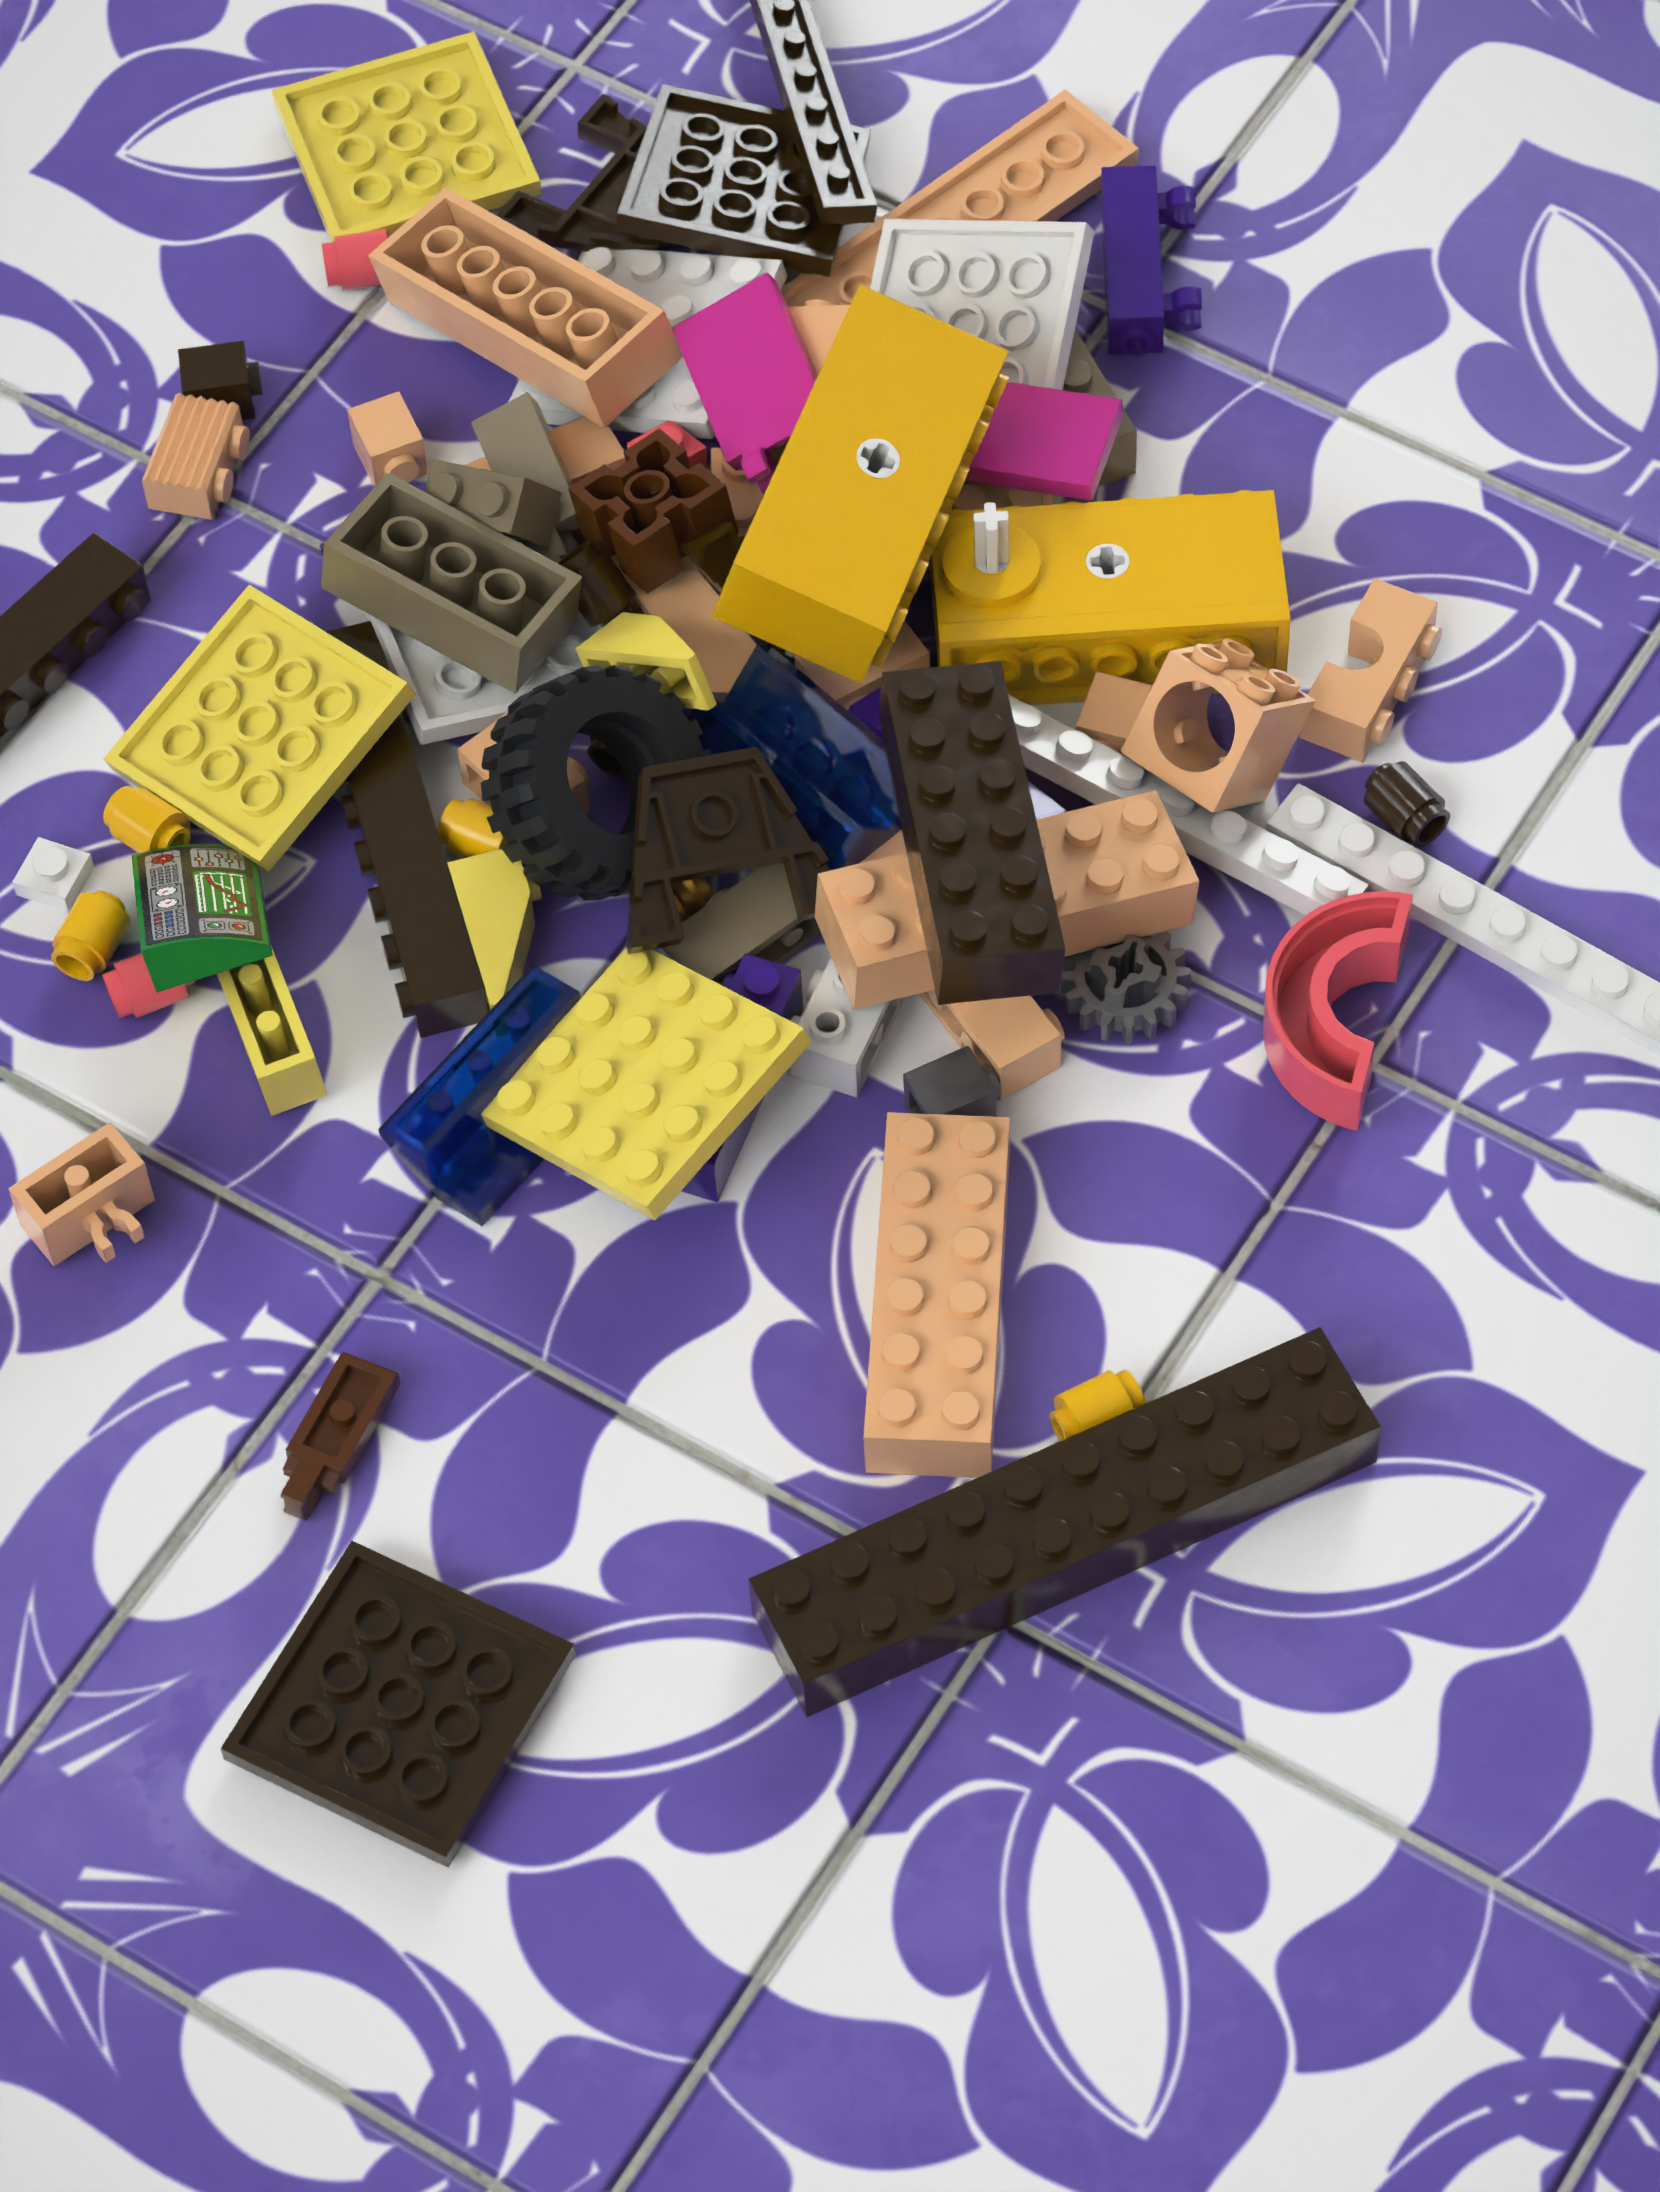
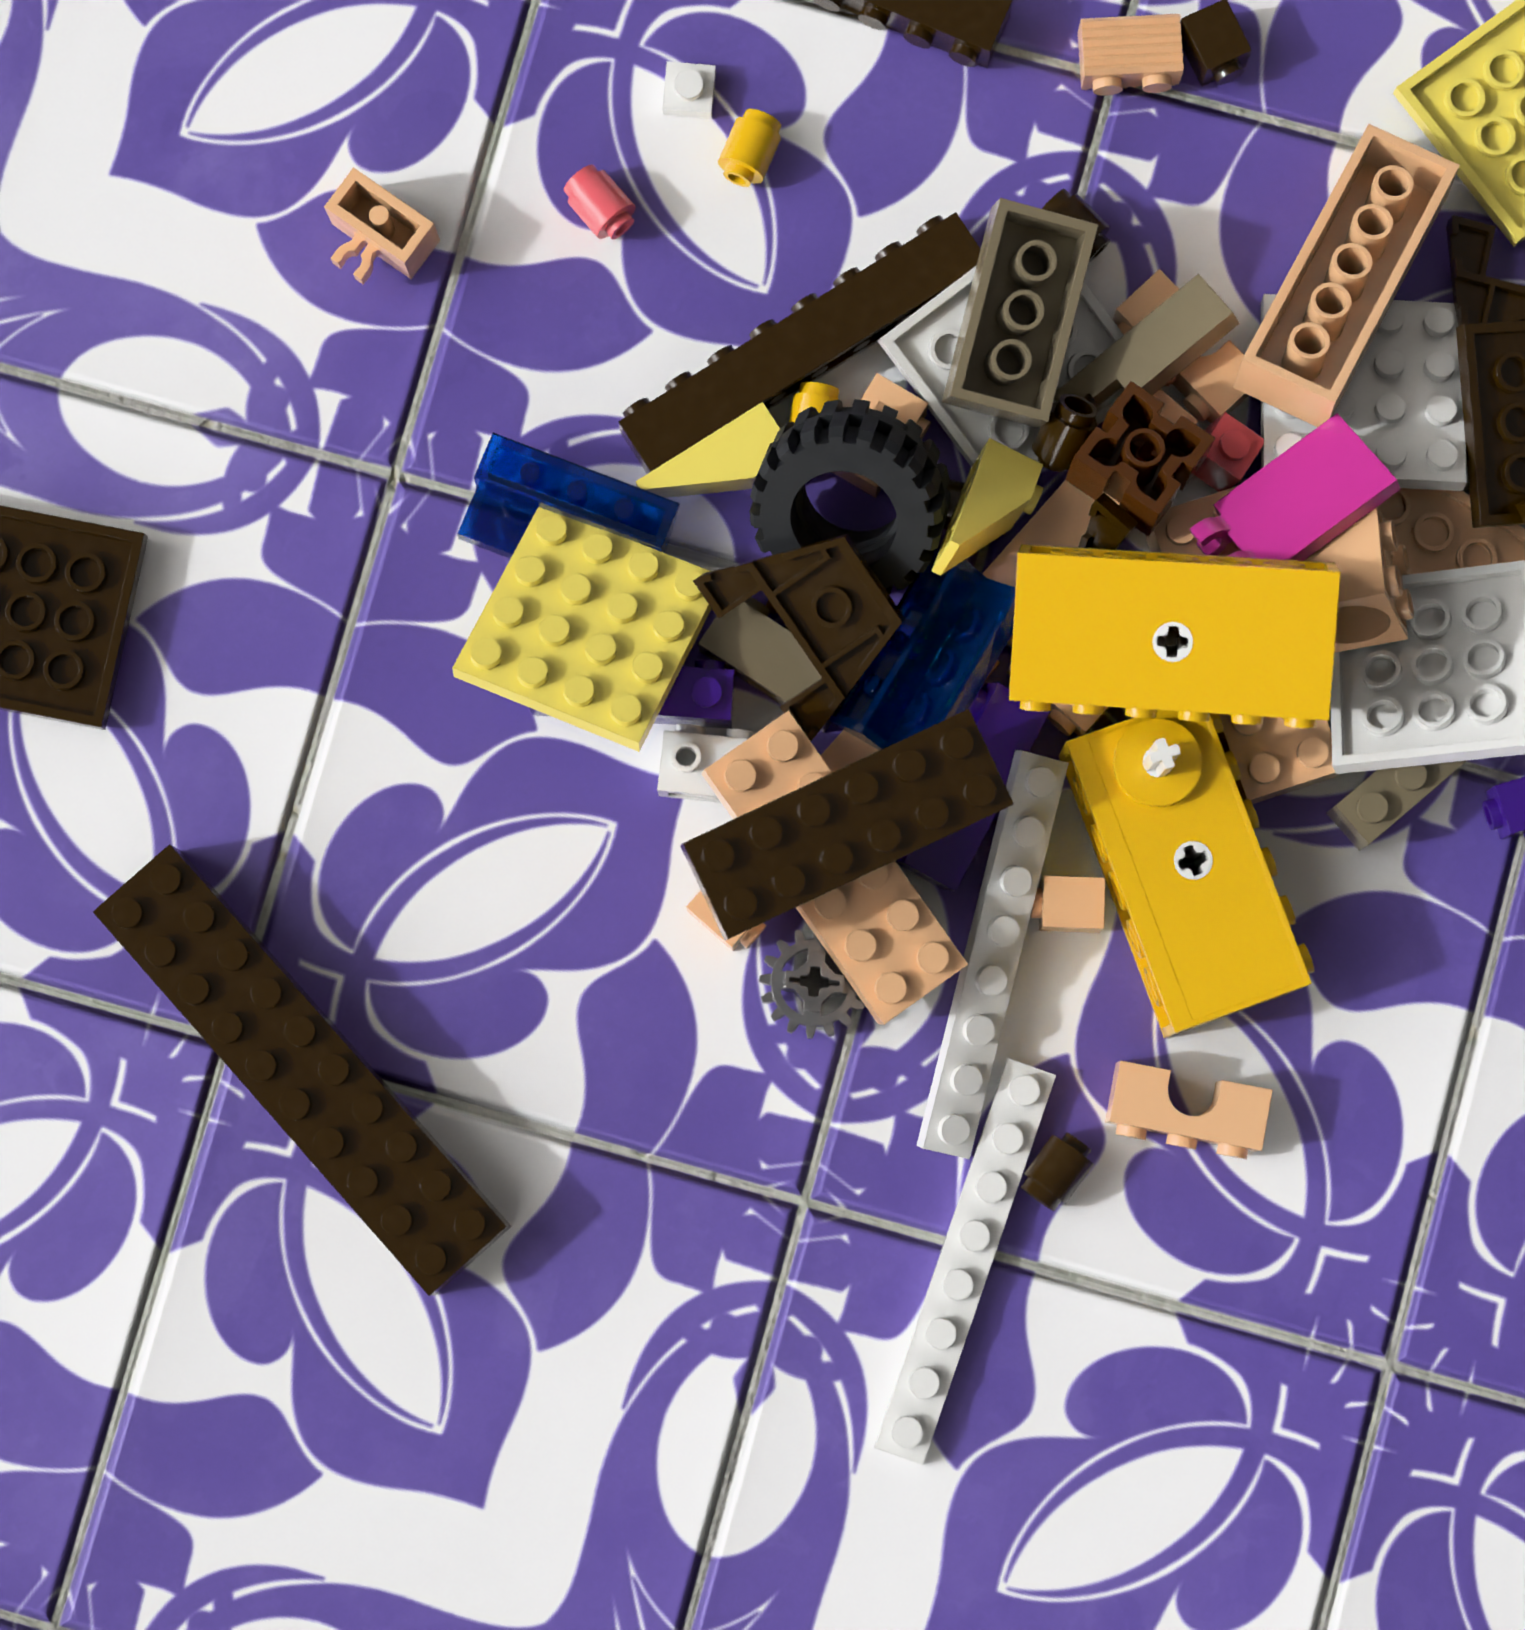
camera: 75 degrees right, 25 degrees up
yellow brick [51,891,131,981] -> none
light yellow plate [103,585,416,873] -> none
slope [131,844,273,993] -> none
light yellow brick [217,946,328,1116] -> none
reddish brown hinge [280,1352,401,1521] -> none
coral brick [321,229,387,291] -> none
light nougat brick [347,391,429,487] -> none
dark tan brick [424,459,562,548] -> none
light nougat brick [863,1112,1010,1478] -> none
flat silver brick [903,1046,1001,1117] -> none
dark pink tile [965,382,1124,501] -> none
yellow brick [1049,1369,1146,1441] -> none
light nougat brick [1120,639,1316,813] -> none
coral brick [1263,891,1413,1131] -> none

